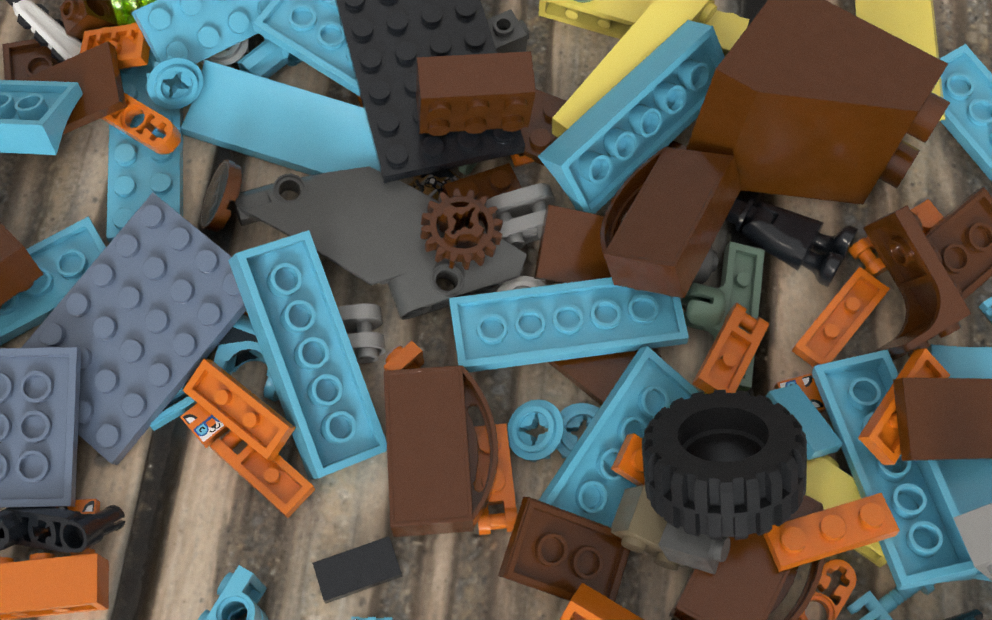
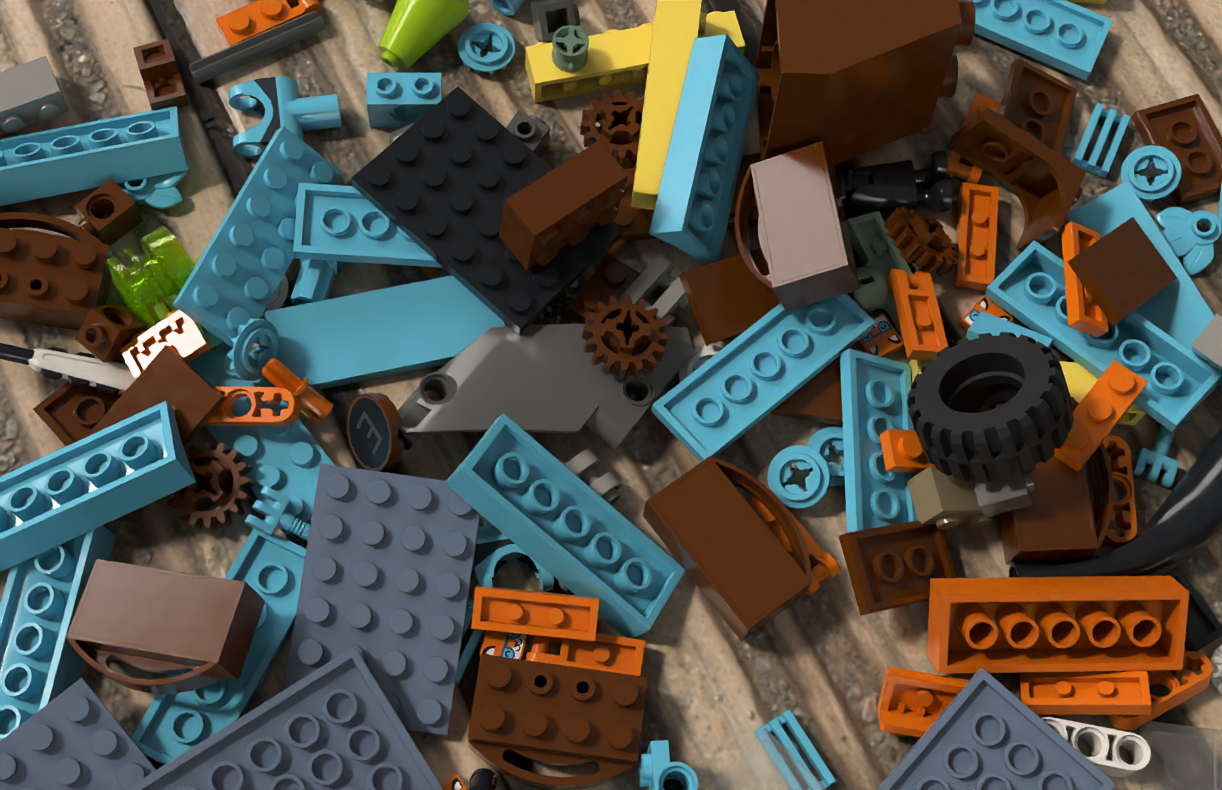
camera: 40 degrees left, 0 degrees up
black tile [313,536,403,604] -> none
orange plate [384,341,424,371] -> none
none -> reddish brown gear [167,441,256,530]
none -> medium azure hinge [244,486,310,541]
none -> orange axle [260,357,334,424]
none -> reddish brown piece [468,654,648,790]
none -> reddish brown gear [580,89,644,166]
none -> tile [856,313,904,358]
none -> reddish brown gear [884,206,959,276]

